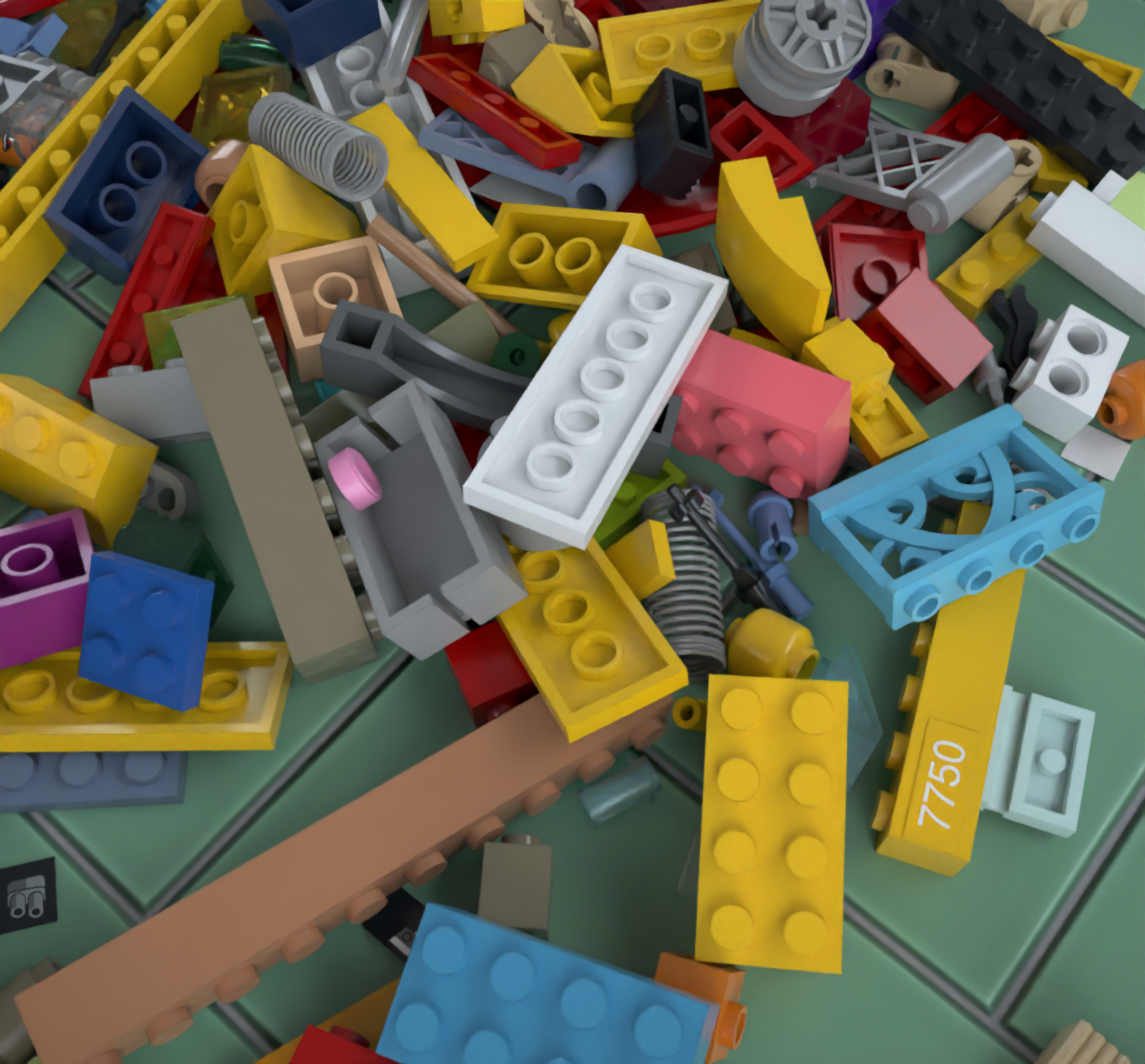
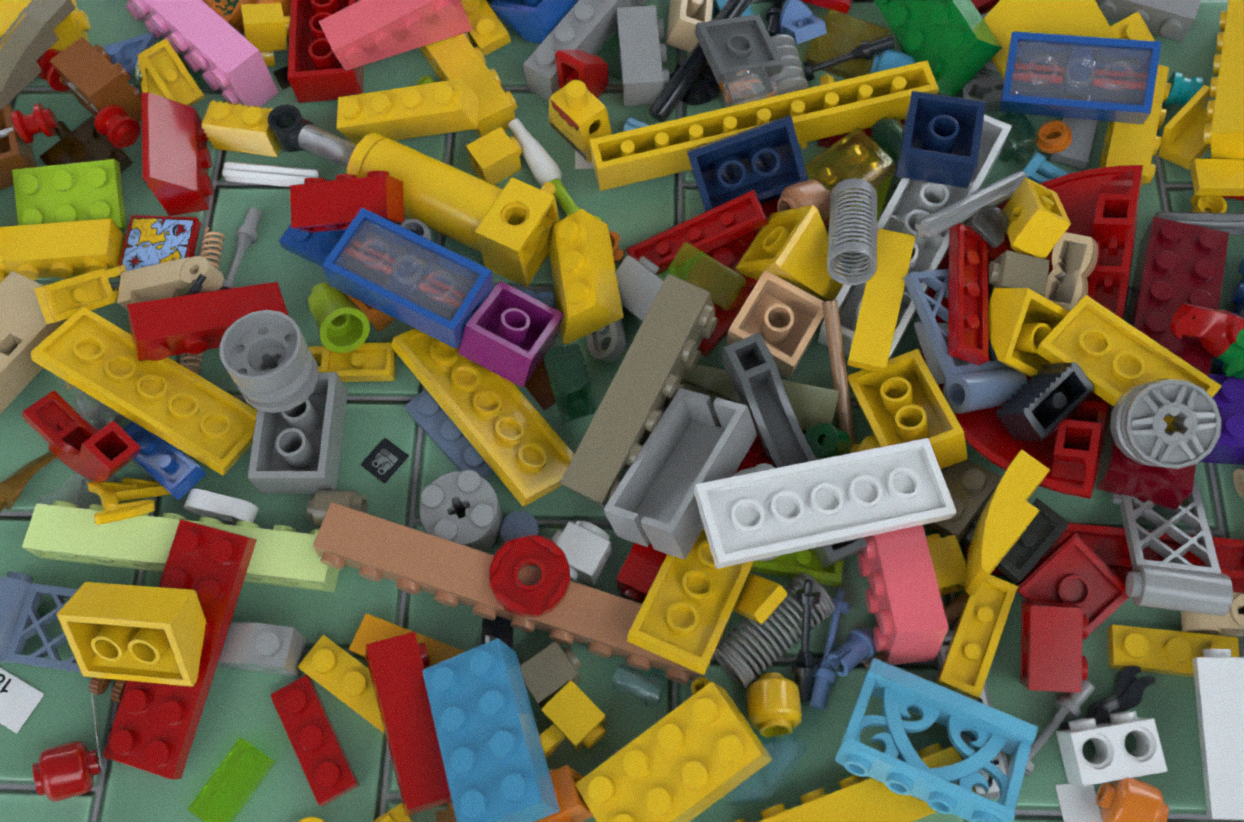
camera: 55 degrees right, 5 degrees up
blue plate [78,551,215,712] -> none
bright pink tile [328,447,382,511] -> none
yellow brick [799,318,894,418] -> none
none -> light grey brick [420,470,504,553]
none -> red tile [489,535,570,617]
none -> sand blue tile [500,511,540,544]
none -> yellow brick [539,680,607,759]
none -> white brick [552,520,612,586]
none -> clear smoke plate [967,206,1009,249]

